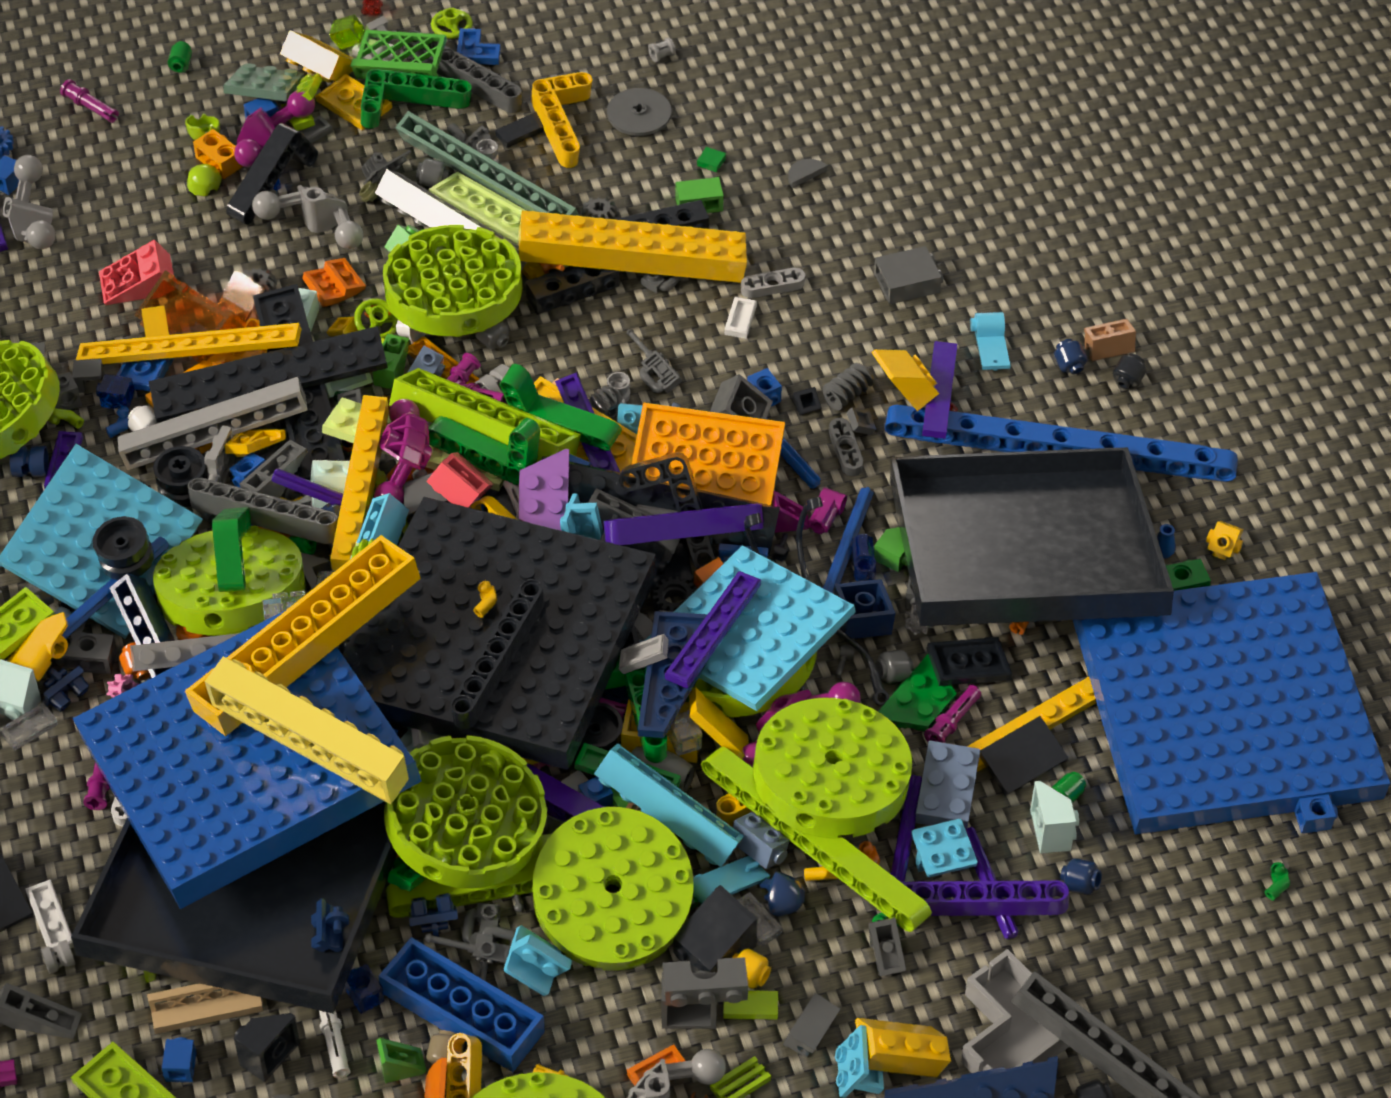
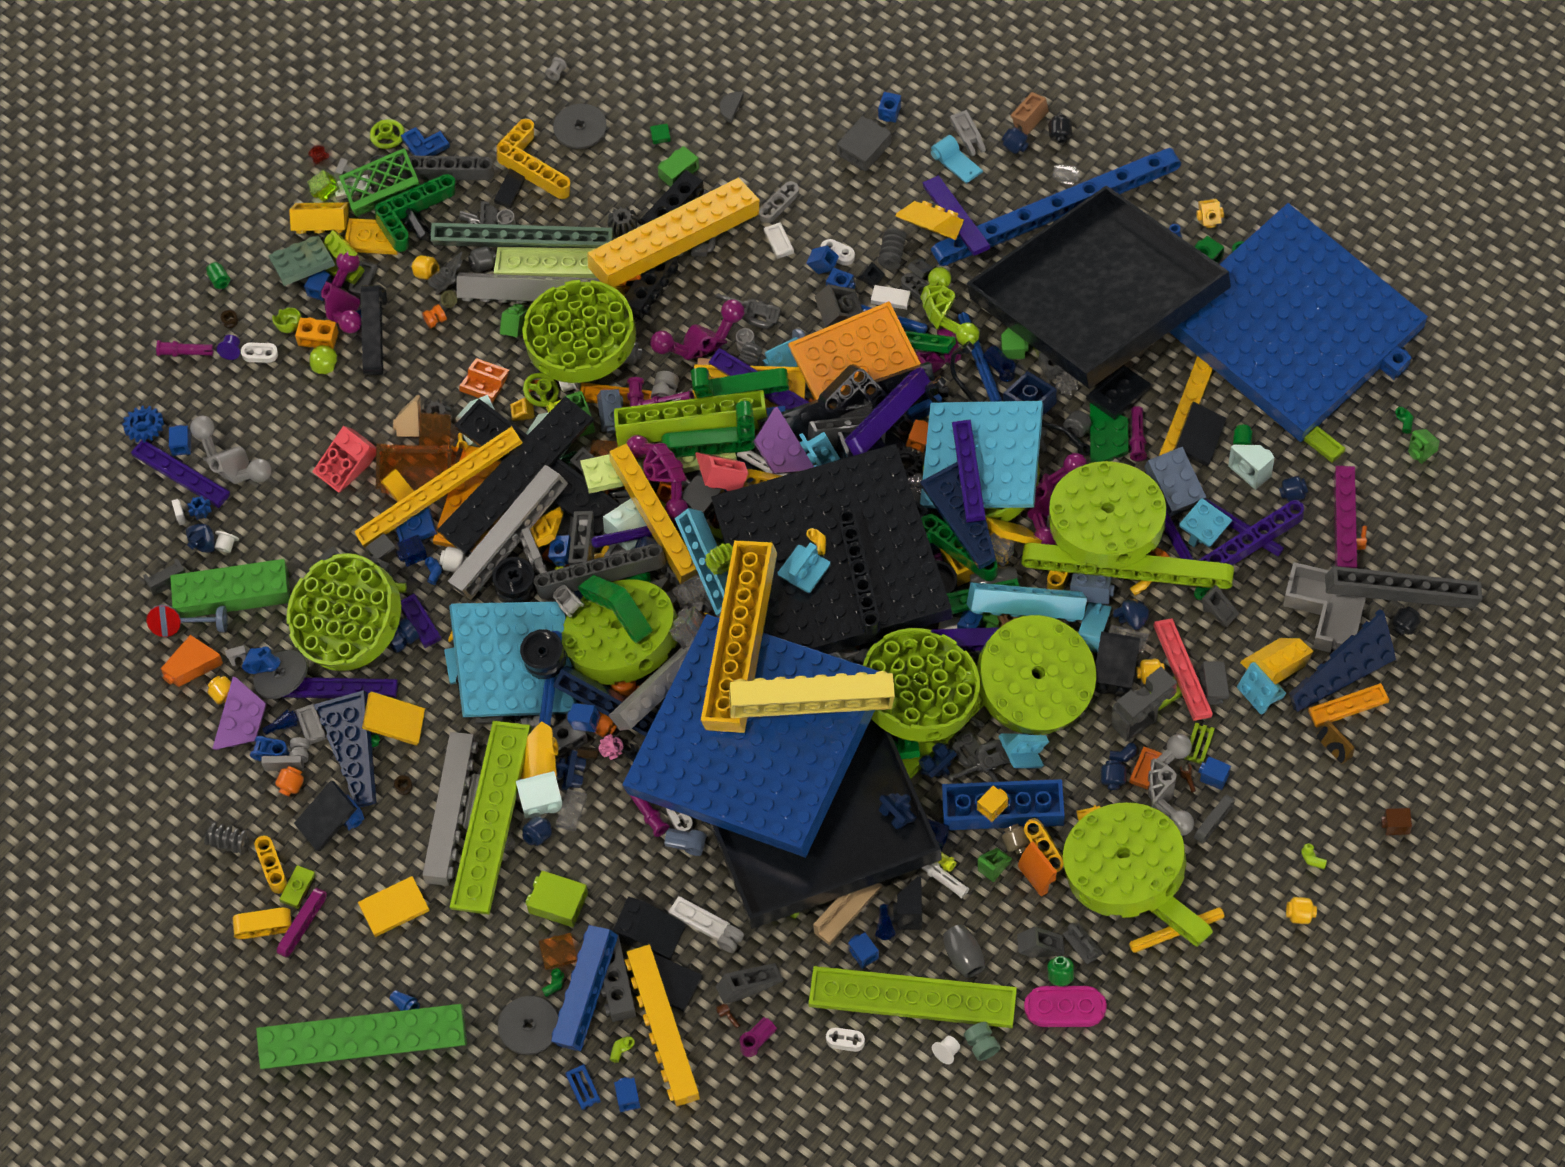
camera: 30 degrees left, 10 degrees up
light grey piece [252,185,364,249] -> none
light grey tile [619,634,669,674] -> none
none -> dark purple piece [217,335,240,360]
none -> dark brown bush [220,310,238,328]
none -> white plate [241,343,278,363]
none -> tan slope [393,395,422,437]
none -> black hinge [402,207,431,243]
none -> yellow head [411,255,440,280]
none -> orange wheel [422,304,447,329]
none -> light grey piece [553,585,584,618]
none -> blue brick [567,703,600,732]
none -> dark brown tile [577,747,600,759]
none -> magenta piece [650,299,745,361]
none -> sand blue piece [664,828,707,856]
none -> medium azure bracket [778,542,831,593]
none -> blue brick [806,245,839,274]
none -> white plate [821,239,855,266]
none -> white tile [871,285,911,310]
none -> clear blue cone [875,904,896,940]
none -> blue brick [878,92,901,123]
none -> green plate [905,331,956,353]
none -> lime piece [920,267,979,345]
none -> neon yellow pin [937,852,956,872]
none -> light grey hinge [950,110,986,156]
none -> yellow brick [977,786,1008,822]
none -> clear brick [1053,164,1080,185]
none -> dark blue head [1101,760,1127,790]
none -> dark blue arm [1109,743,1137,762]
none -> coral tile [1153,618,1213,721]
none -> lime tile [1304,426,1346,463]
none -> magenta brick [1334,466,1357,569]
none -> orange hand [1356,526,1367,550]
none -> bright green slope [1408,429,1440,464]

